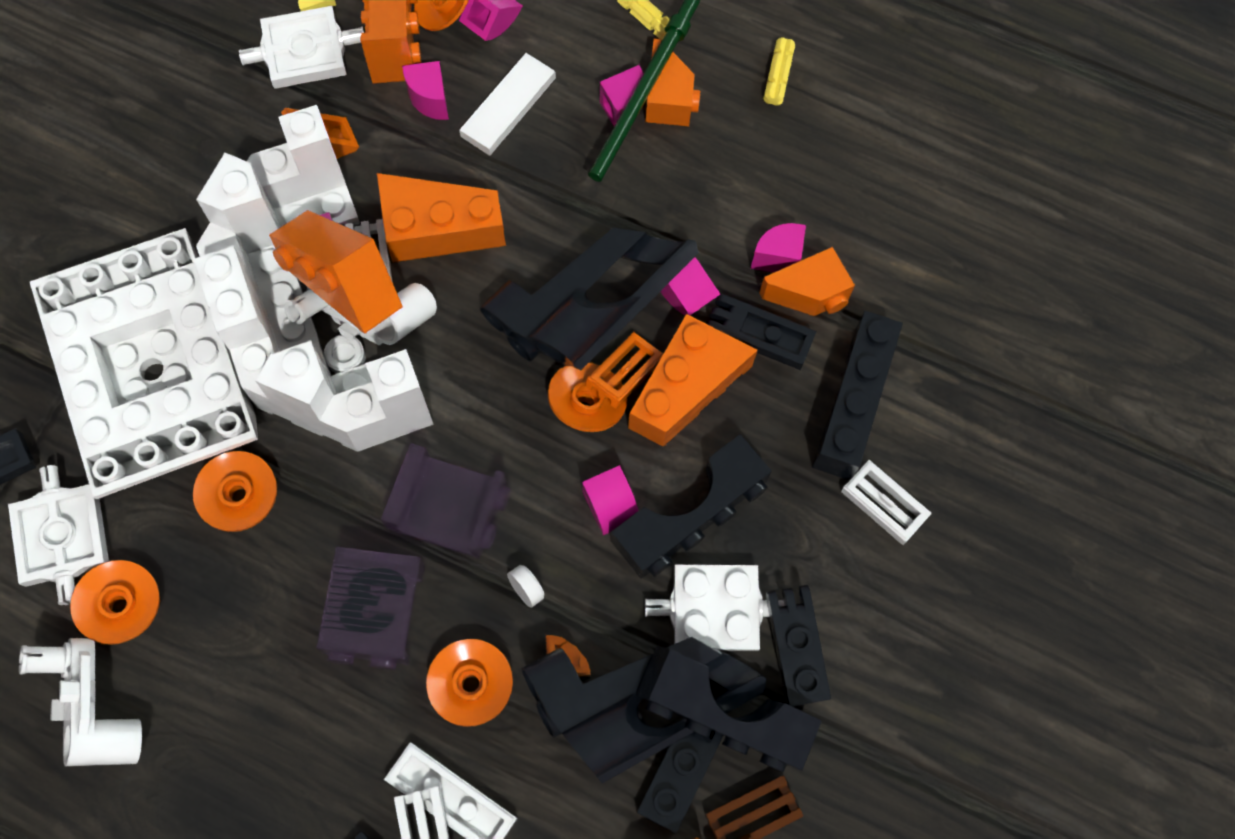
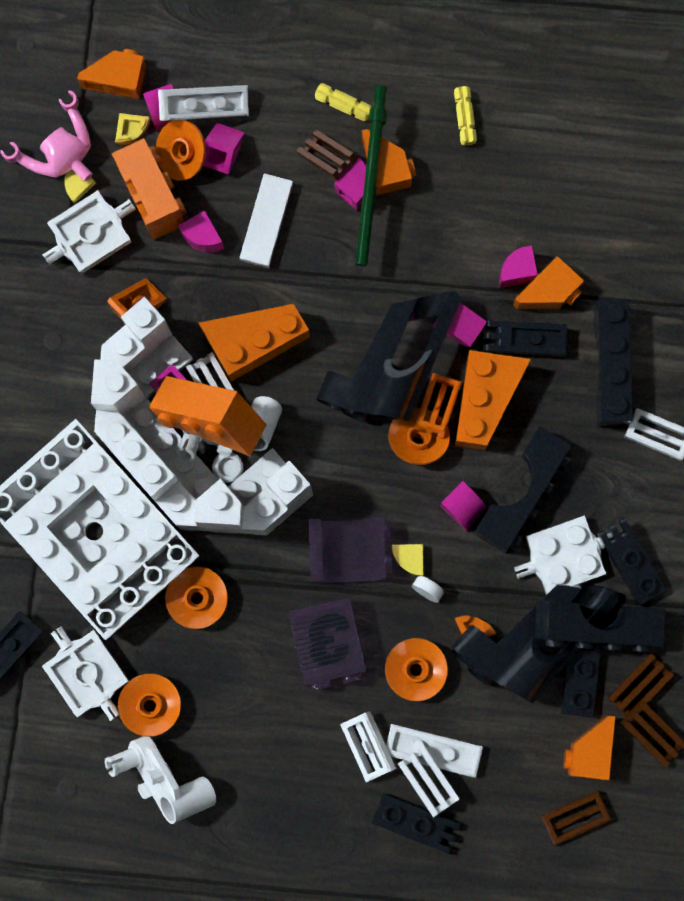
camera: 10 degrees left, 10 degrees up
none -> reddish brown tile [296,129,357,180]
none -> white tile [340,711,396,782]
none -> light yellow tile [392,544,423,576]

